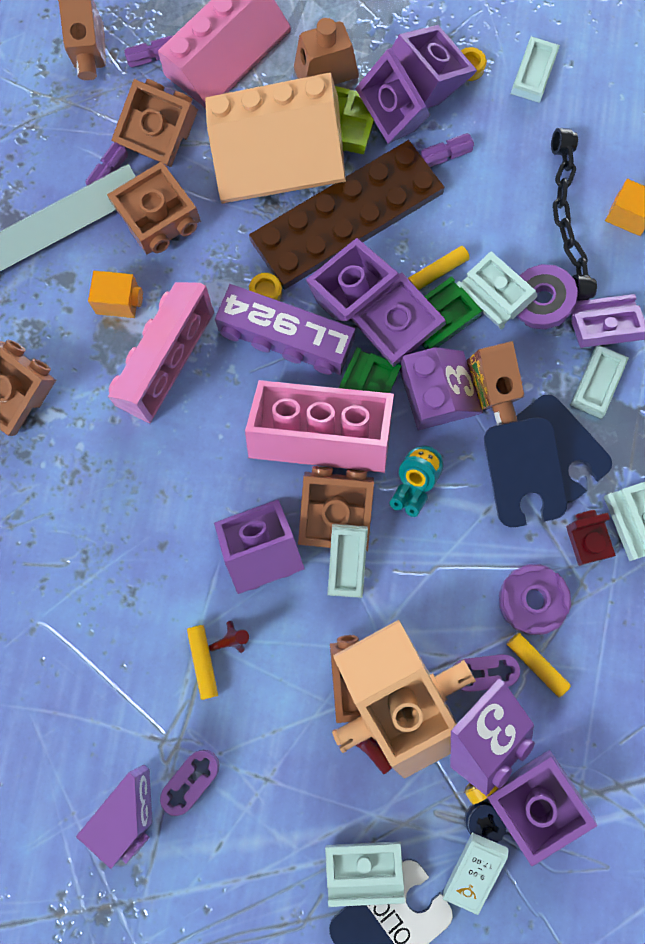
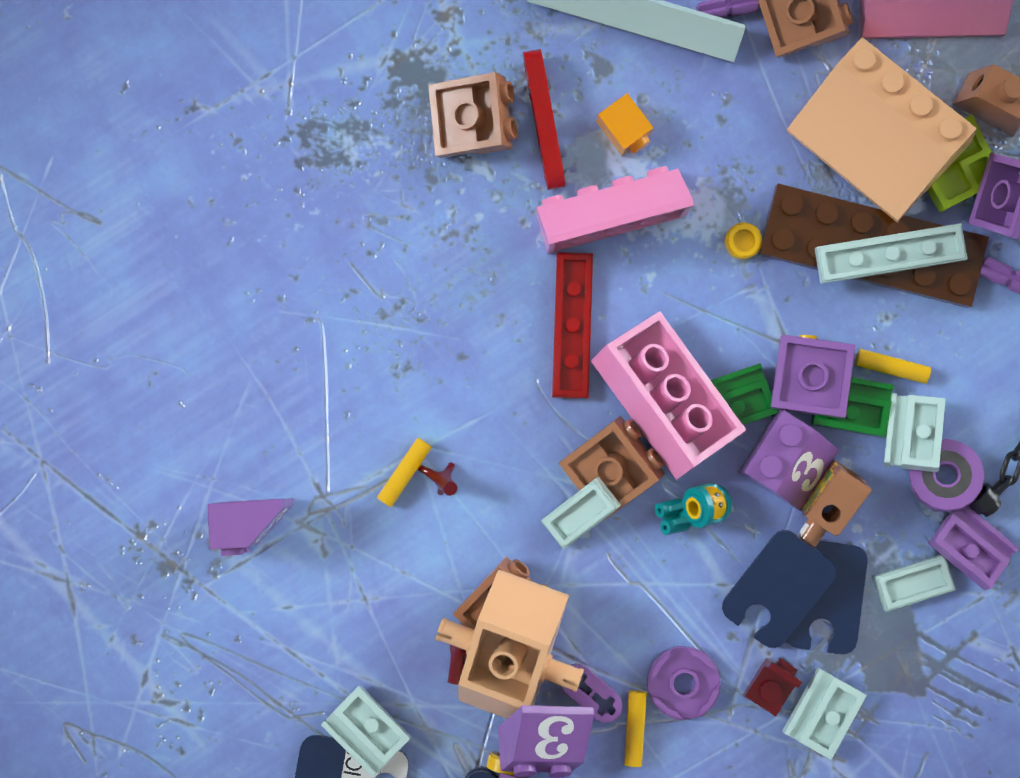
camera: 45 degrees right, 10 degrees up
nougat plate [107,161,201,255] -> none
medium lavender beam [160,750,220,816] -> none
medium lavender slope [214,499,305,594] -> none
medium lavender brick [215,284,355,375] -> none
medium lavender slope [306,238,400,321] -> none
none -> red beam [523,49,565,190]
none -> red tile [552,252,593,399]
none -> light aqua tile [814,223,968,284]

